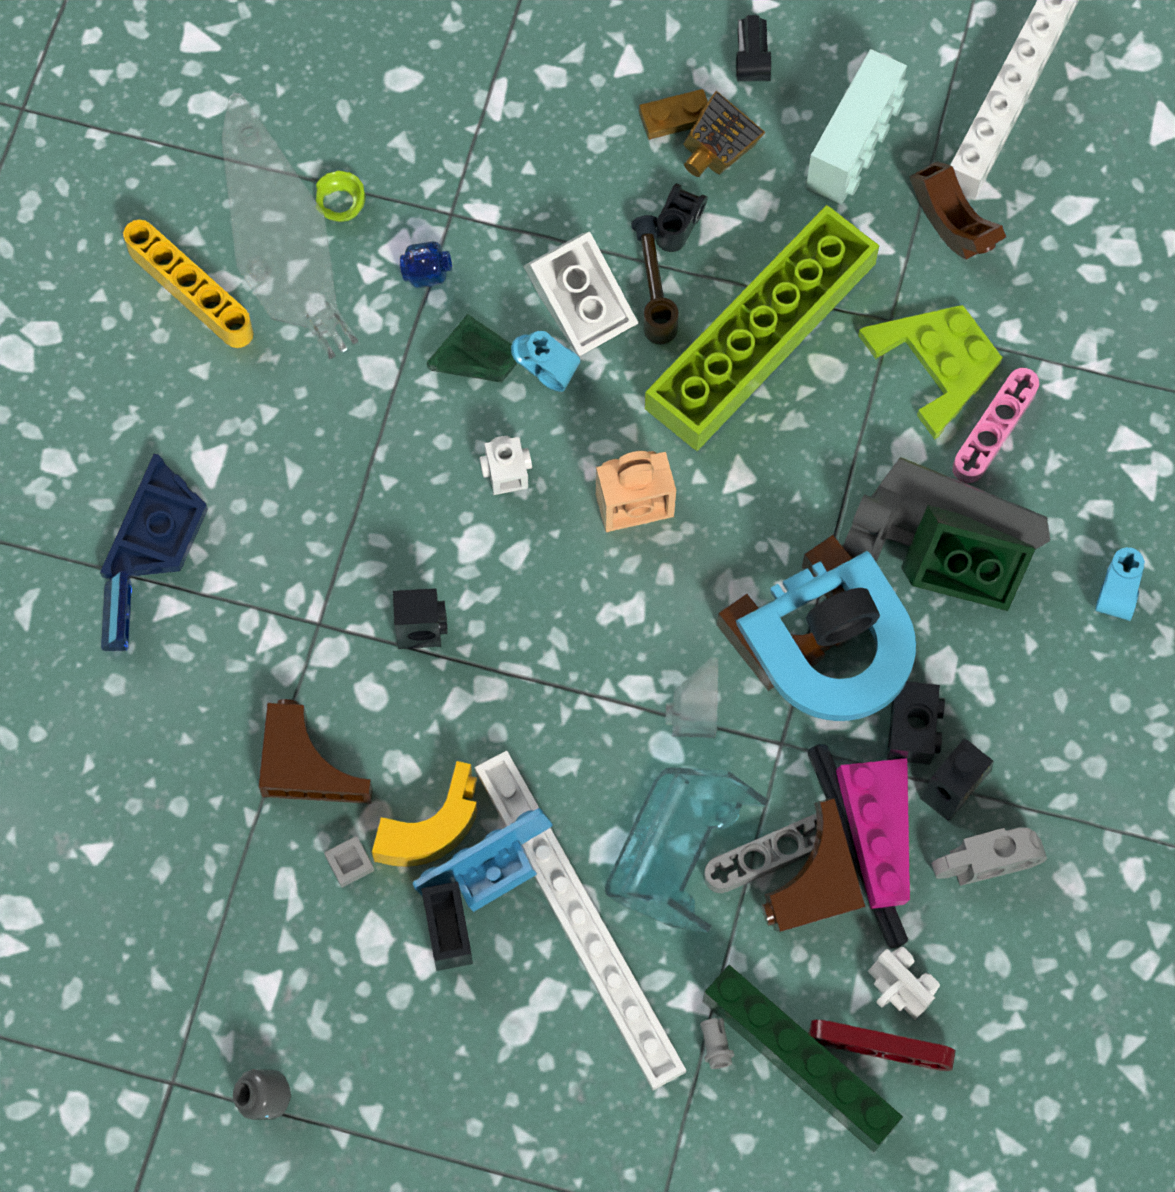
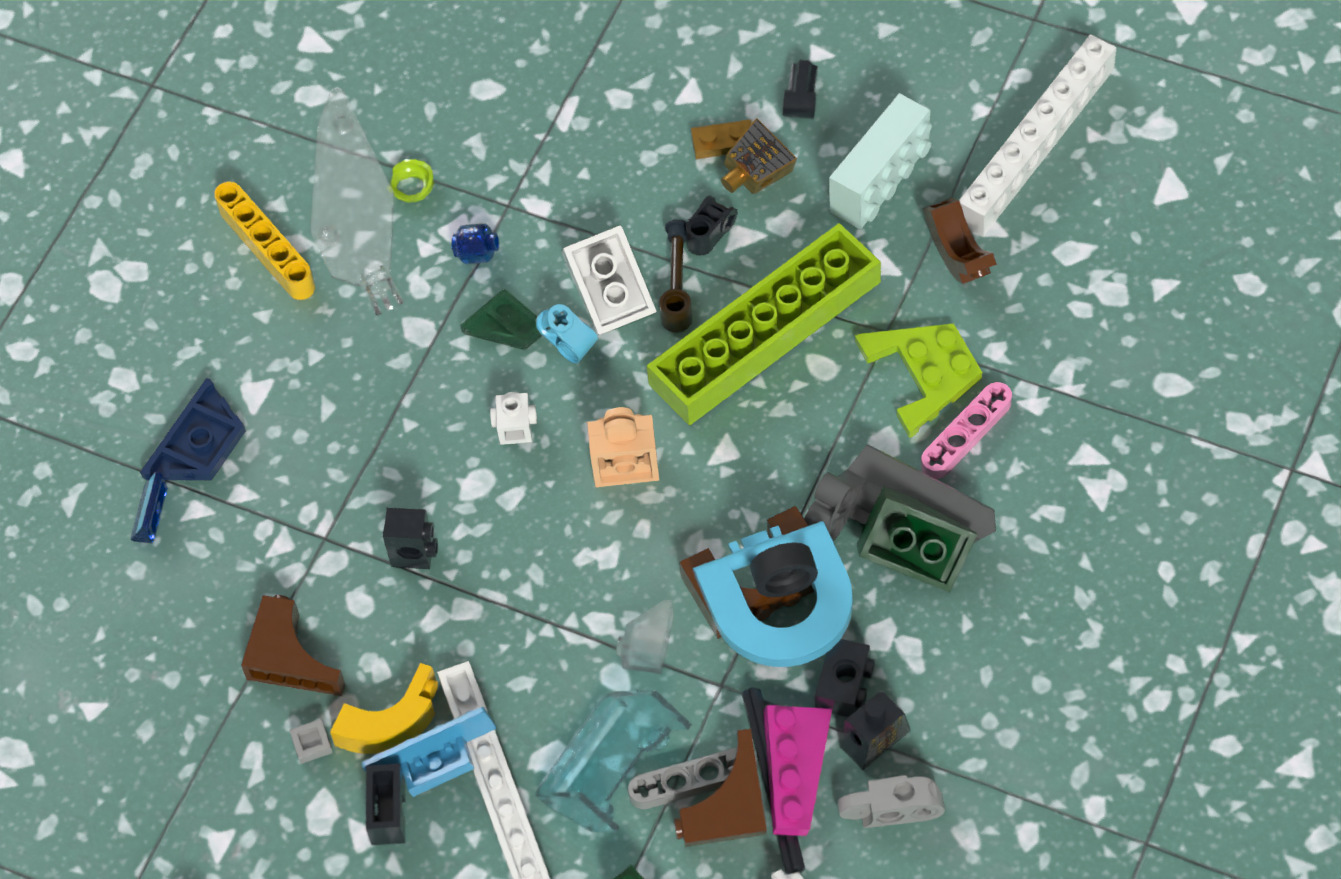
camera: 15 degrees right, 10 degrees down
medium azure piece [1095,547,1145,621] -> none

